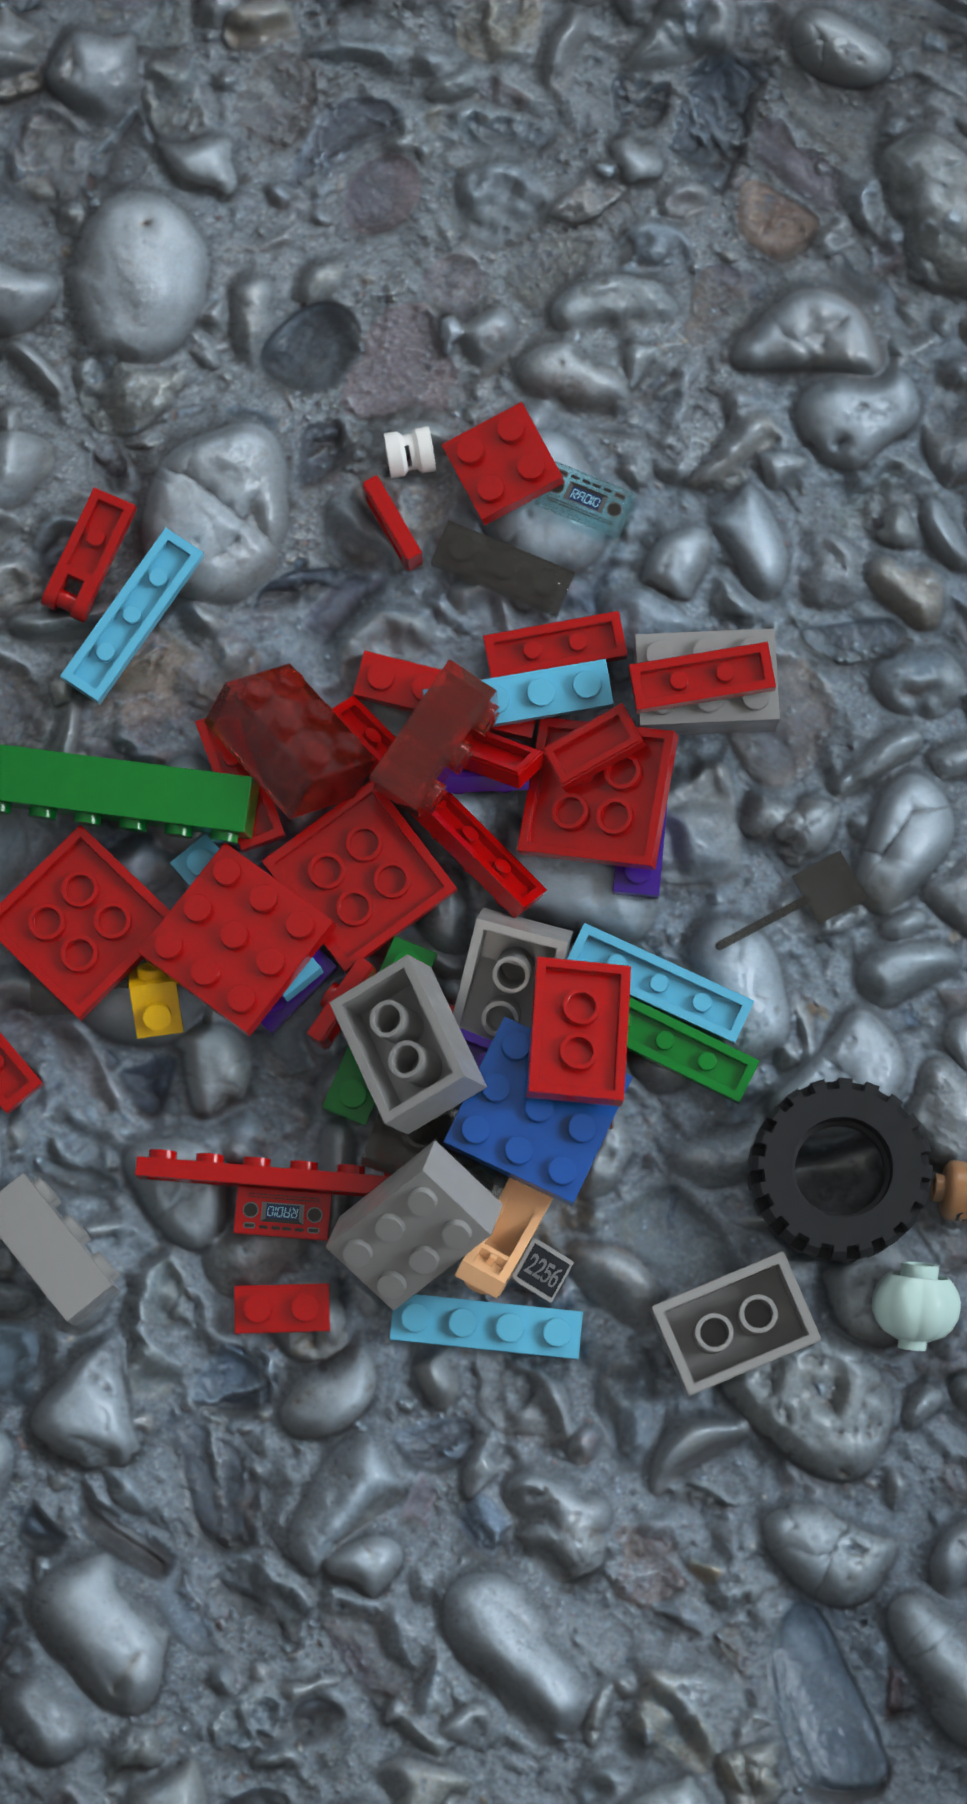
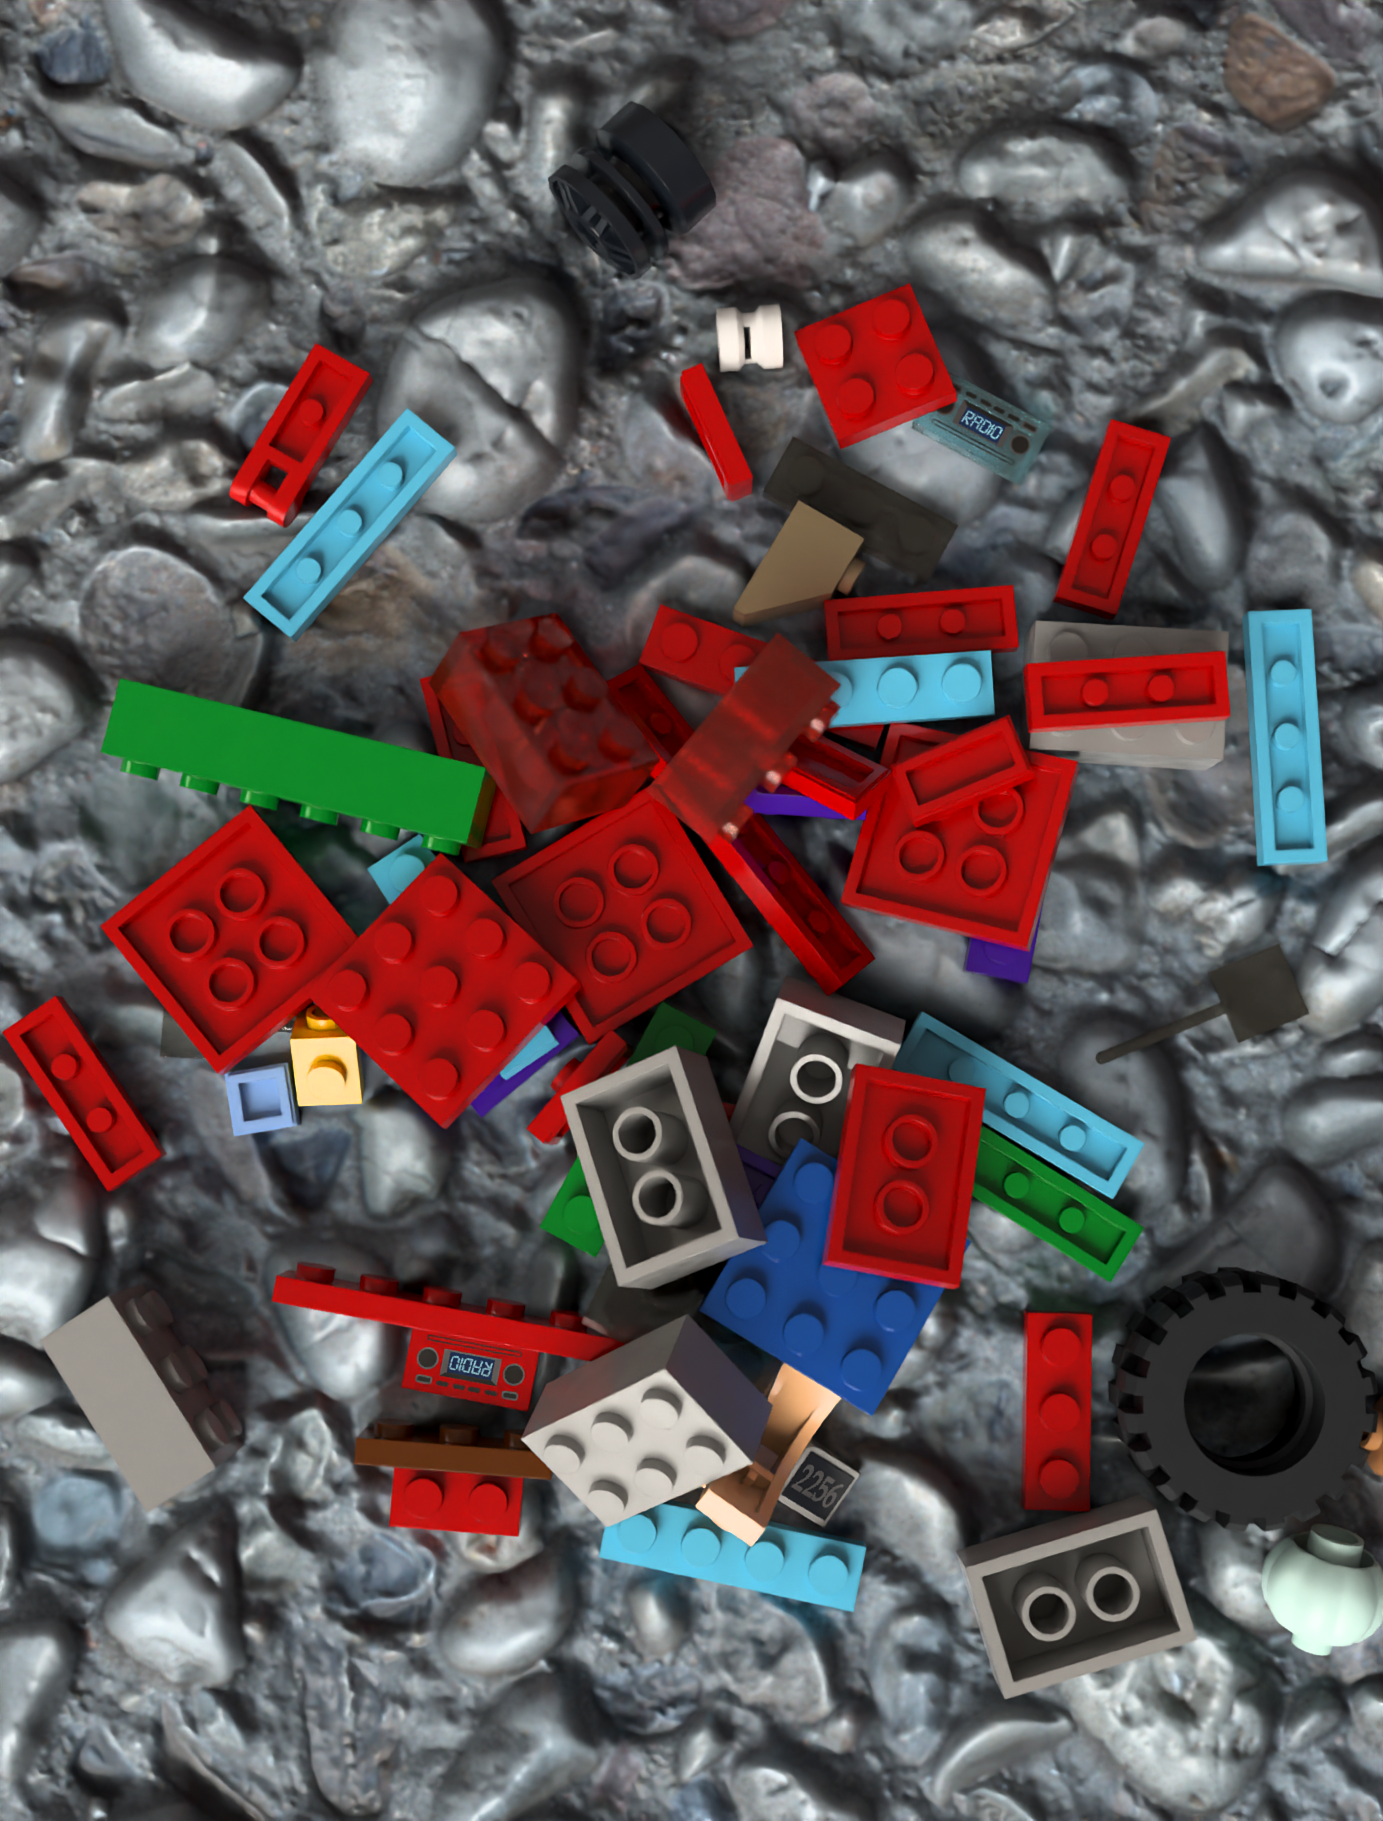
camera: 10 degrees right, 5 degrees up
none -> light blue tile [224,1063,301,1136]
none -> reddish brown plate [354,1418,553,1480]
none -> black wheel [548,101,716,280]
none -> dark tan slope [732,500,867,627]
none -> red plate [1021,1310,1092,1511]
none -> red plate [1052,419,1171,620]
none -> medium azure plate [1242,609,1328,866]

